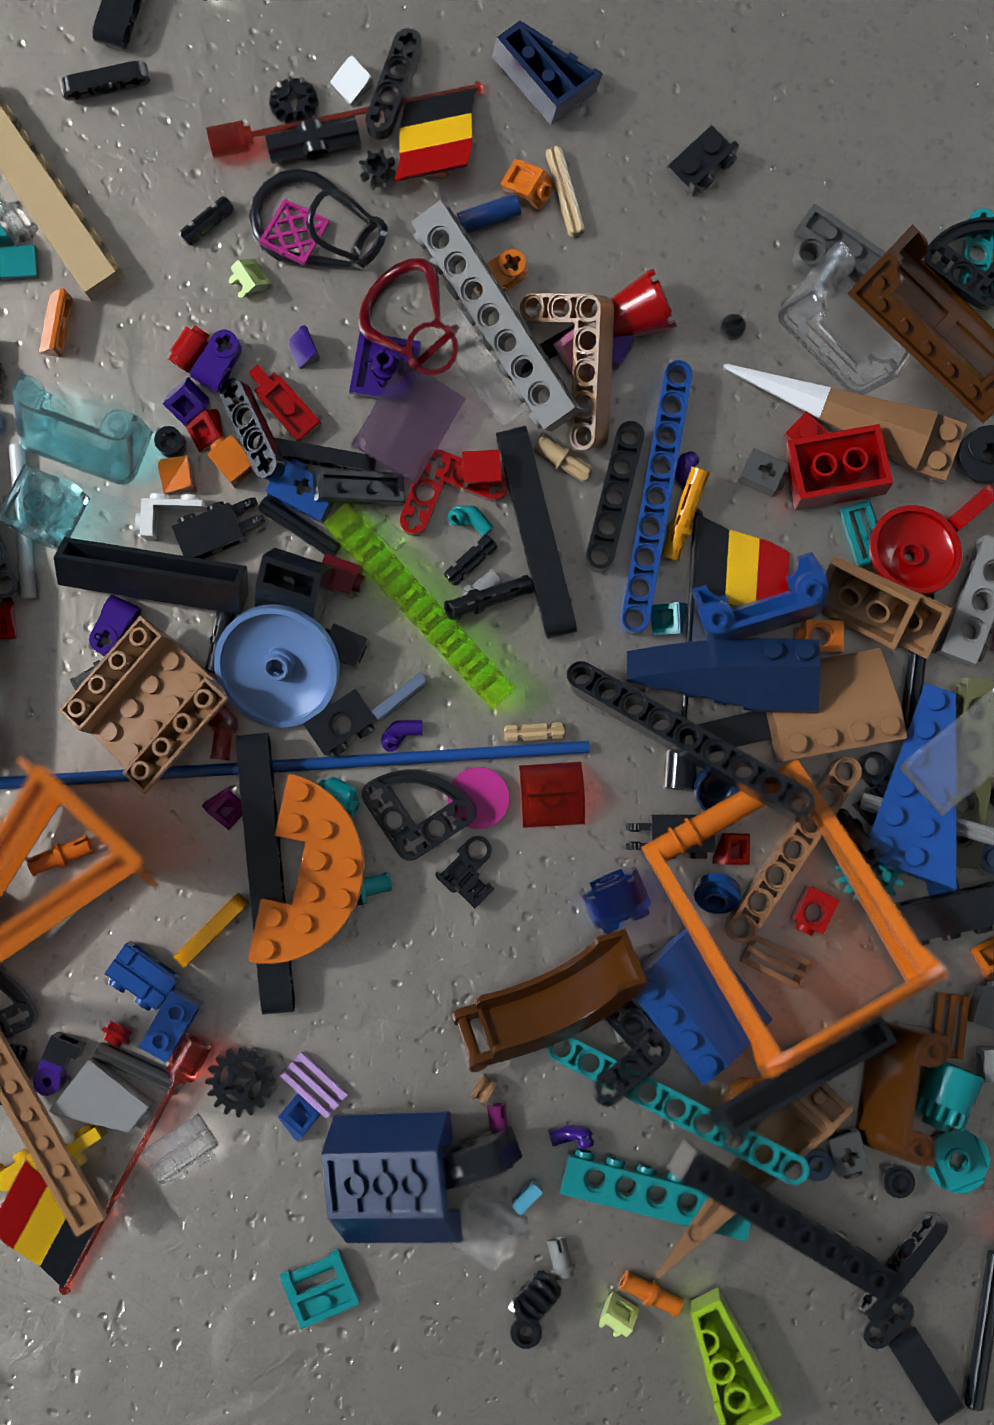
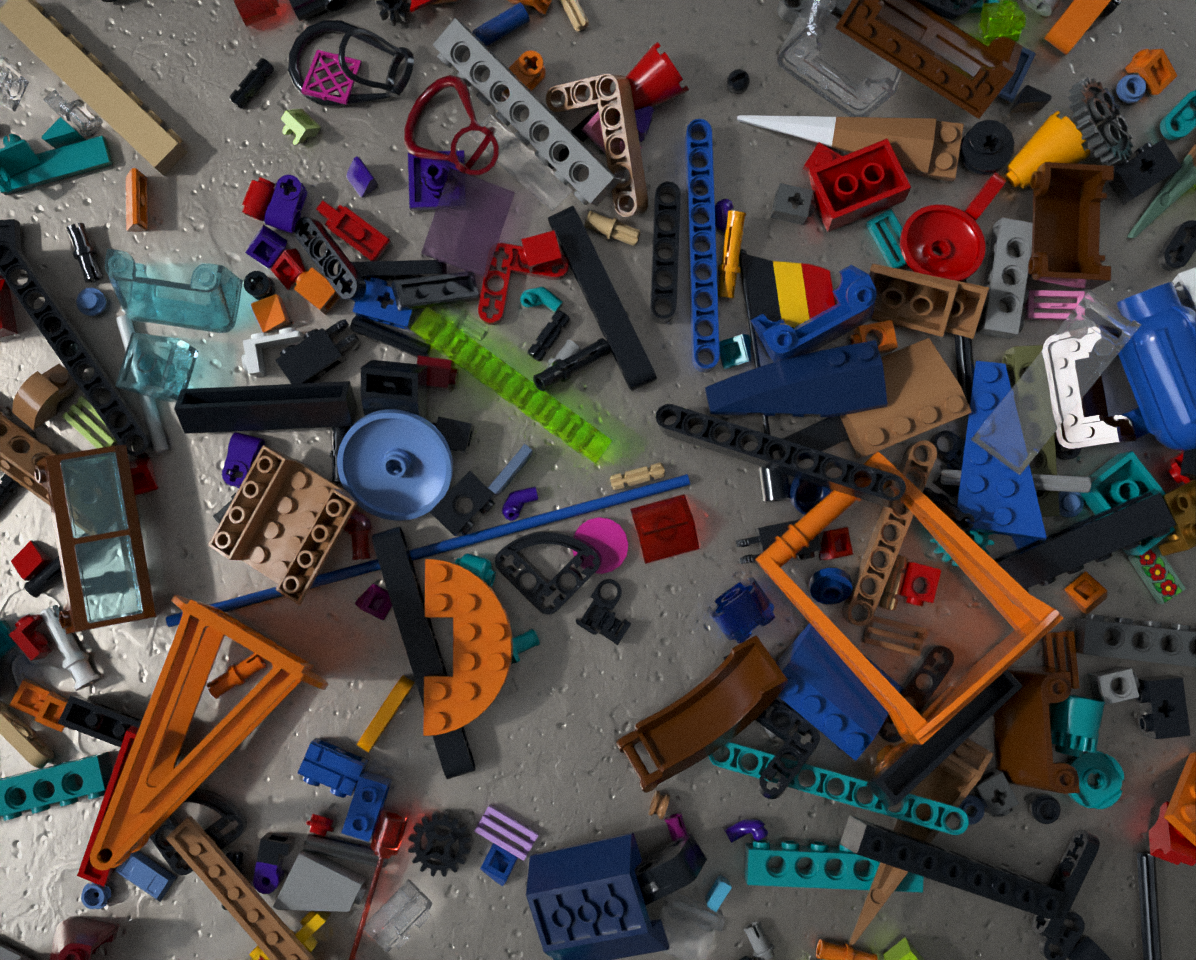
camera: 10 degrees left, 0 degrees up
none -> black beam [878,645,954,743]
none -> tan axle [880,555,908,610]

